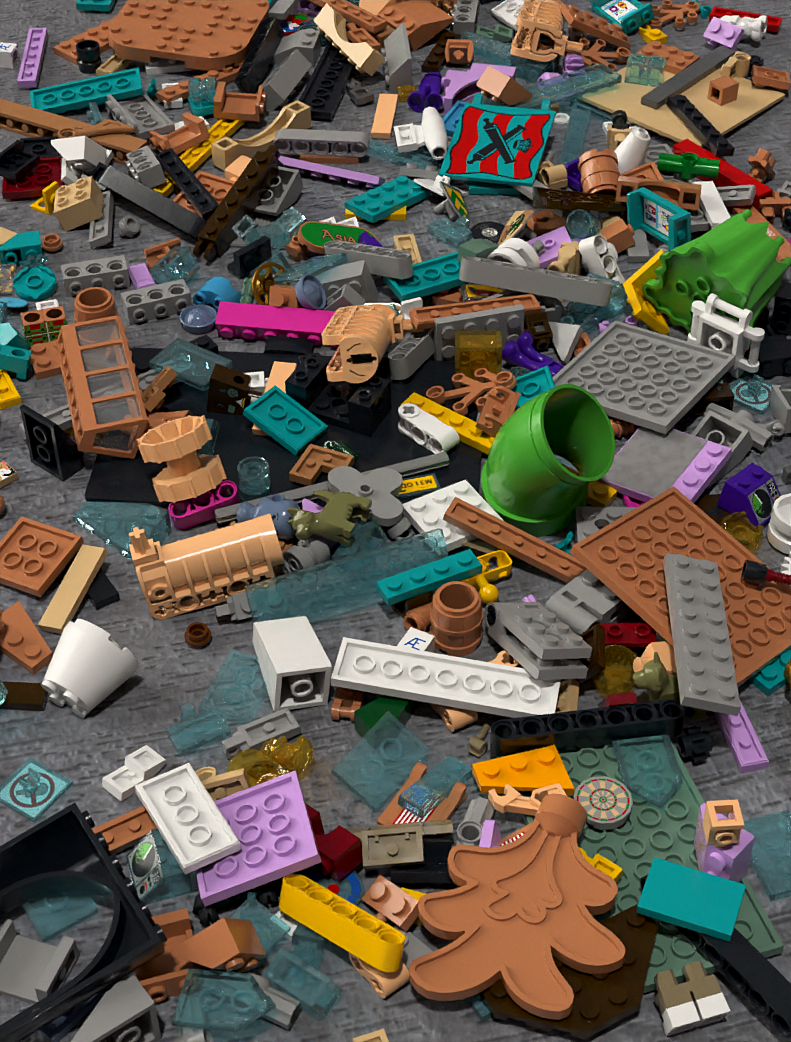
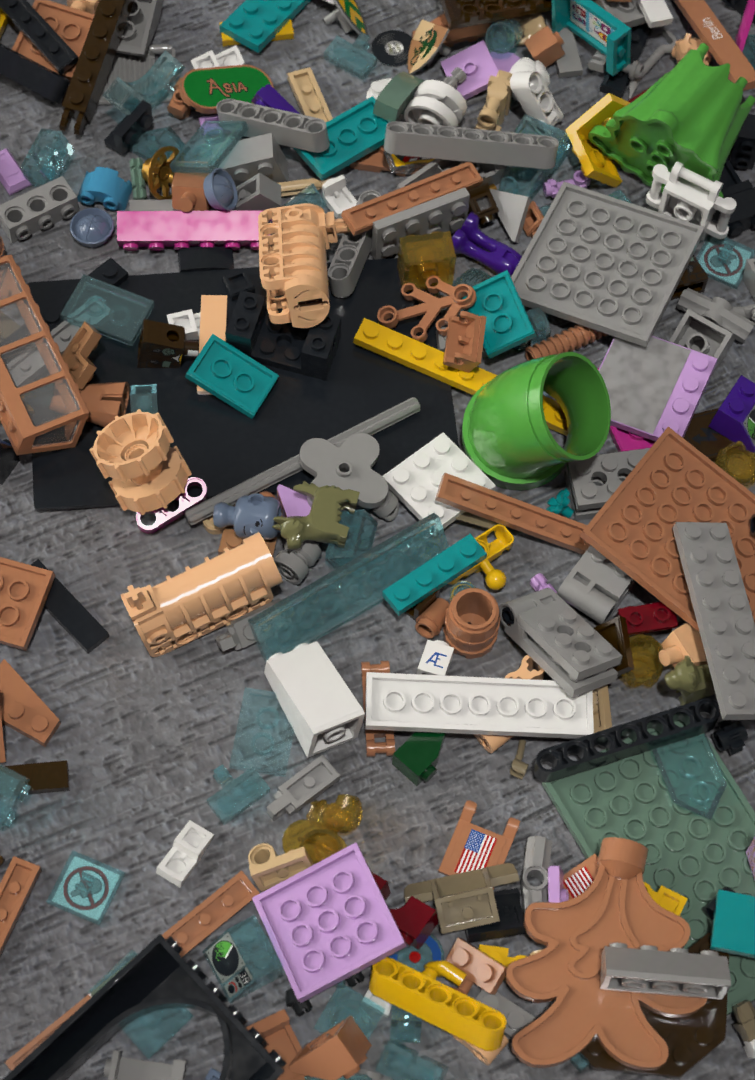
camera: 15 degrees left, 20 degrees up
tan tile [38,544,108,634] -> none
white cone [41,619,138,718] -> none
clear light blue wedge [73,501,172,559] -> none
white tile [135,763,241,875] -> none
nougat hips [143,238,185,270] -> none
reddish brown plate [184,622,211,647] -> none
clear light blue wheel [237,456,271,501] -> none
medium nougat plate [289,444,354,486] -> none
clear green arm [323,440,359,463] -> none
clear light blue tile [331,711,430,811] -> none
tile [394,473,441,503] -> none
white piece [398,403,460,454] -> none
clear light blue plate [398,755,473,818] -> none
light orange wing [472,745,575,796] -> none
light nougat piece [488,783,567,816] -> none
light grey tile [573,776,633,830] -> none
dark red tile [598,692,637,708] -> none
none -> yellow arm [421,960,467,986]
none -> light grey slope [600,943,731,1000]

